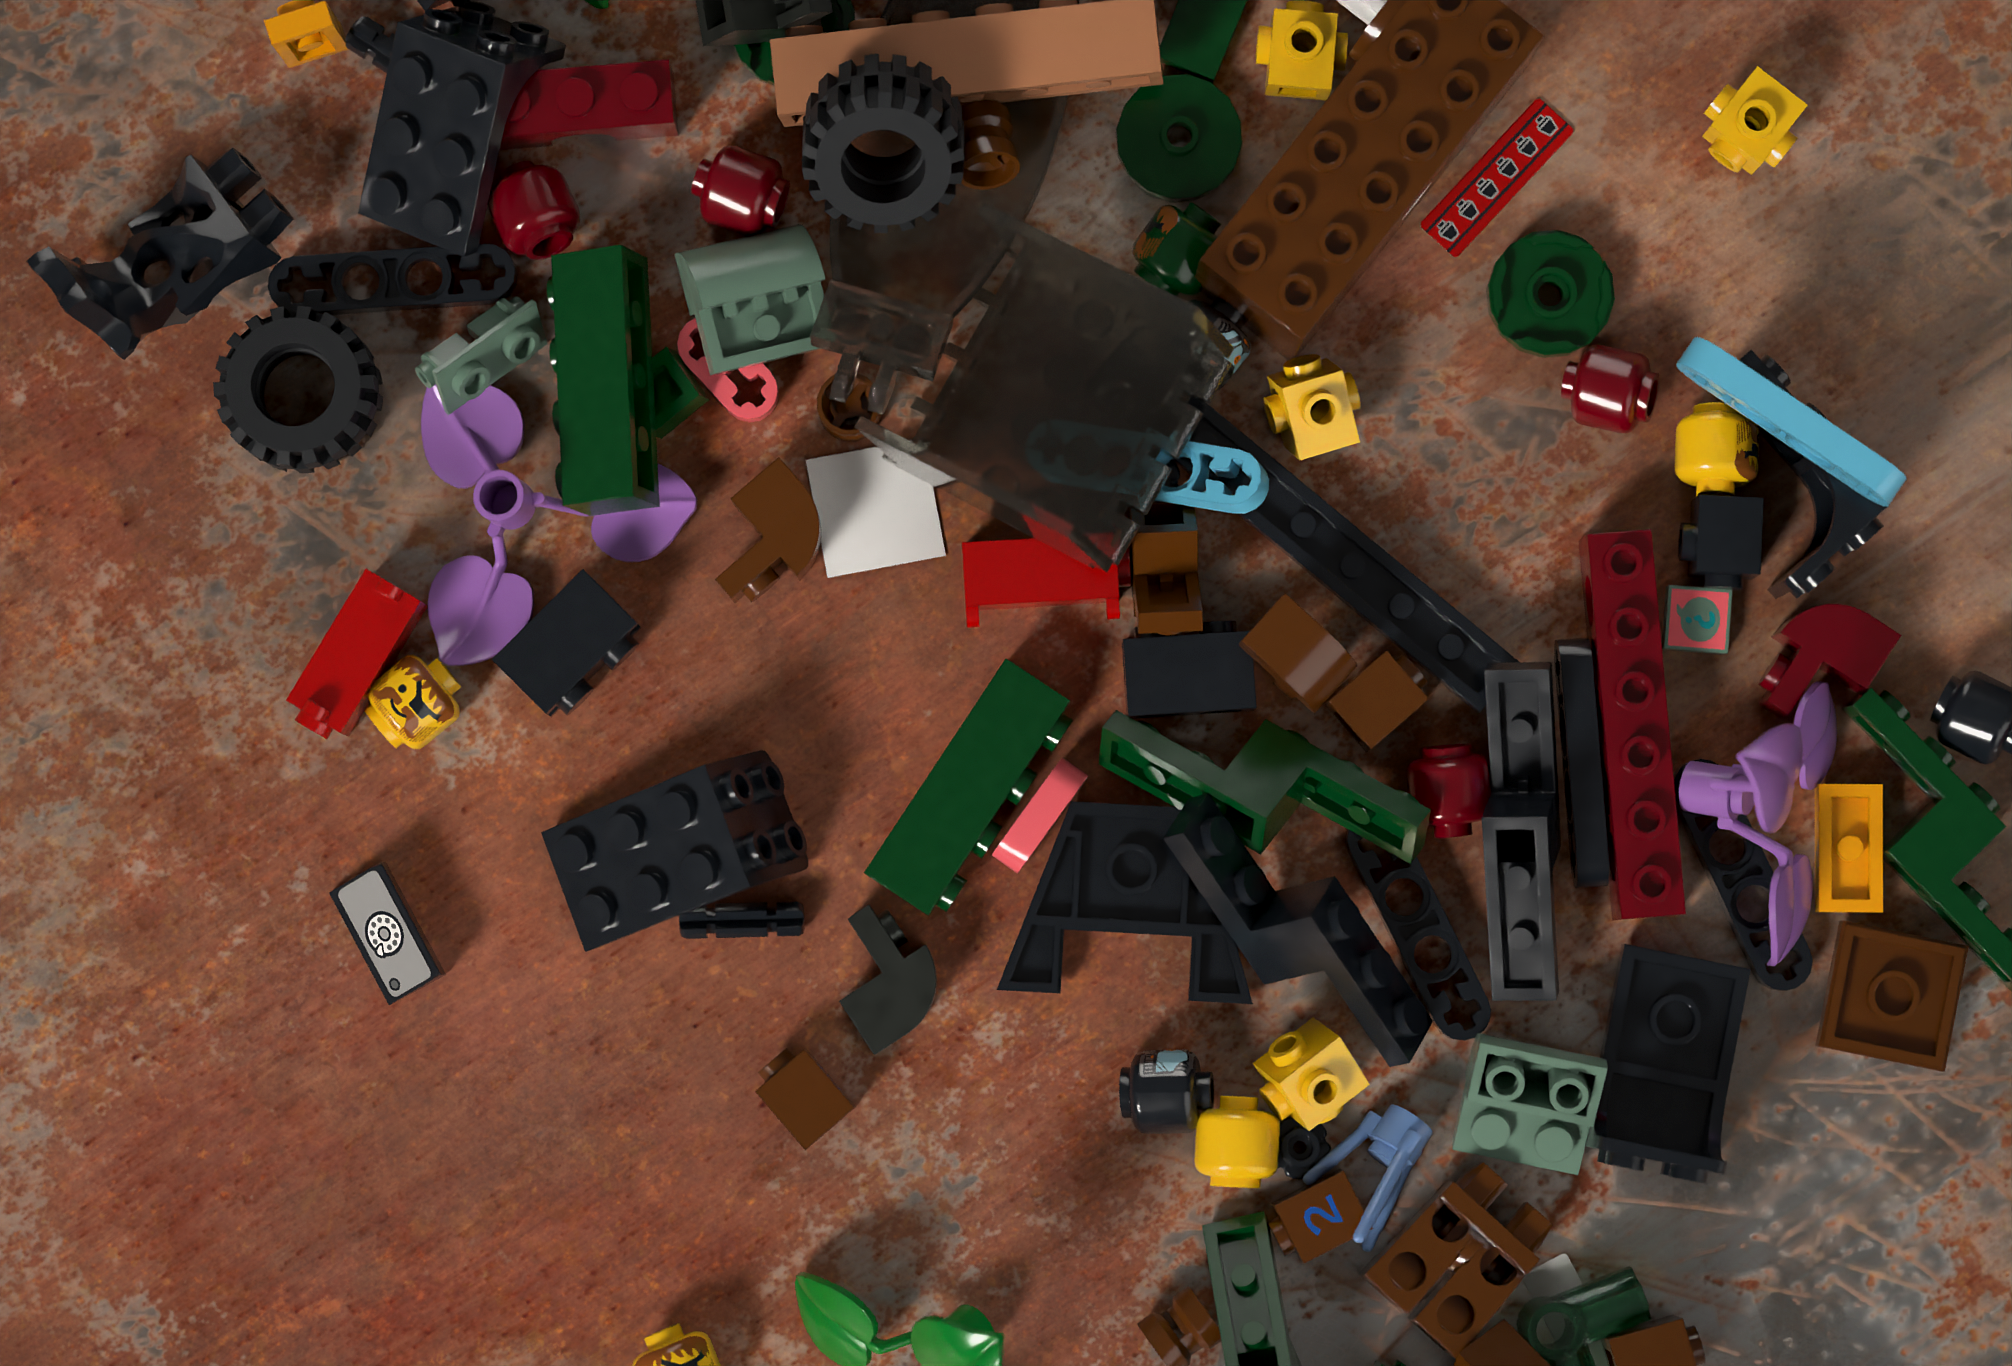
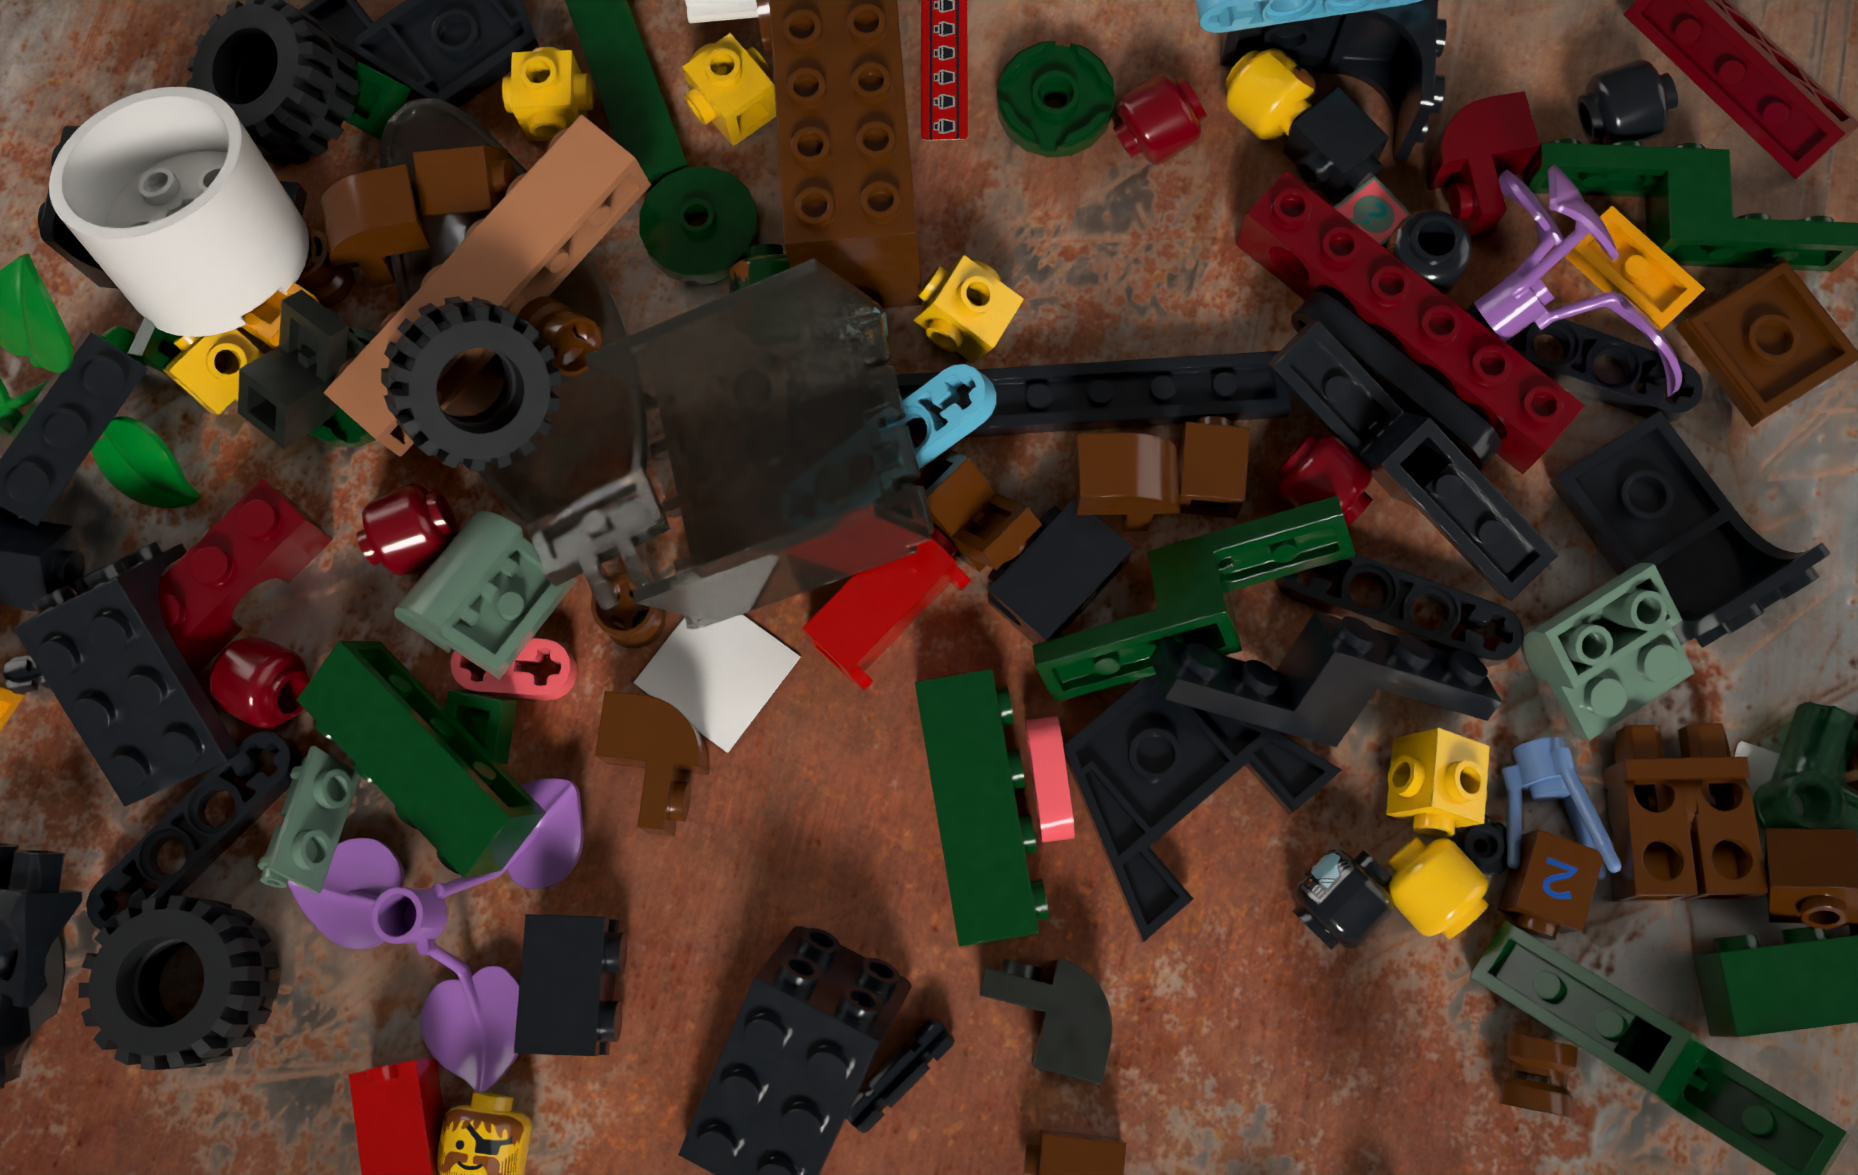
camera: 35 degrees left, 10 degrees down
none -> black head [1385,209,1472,295]

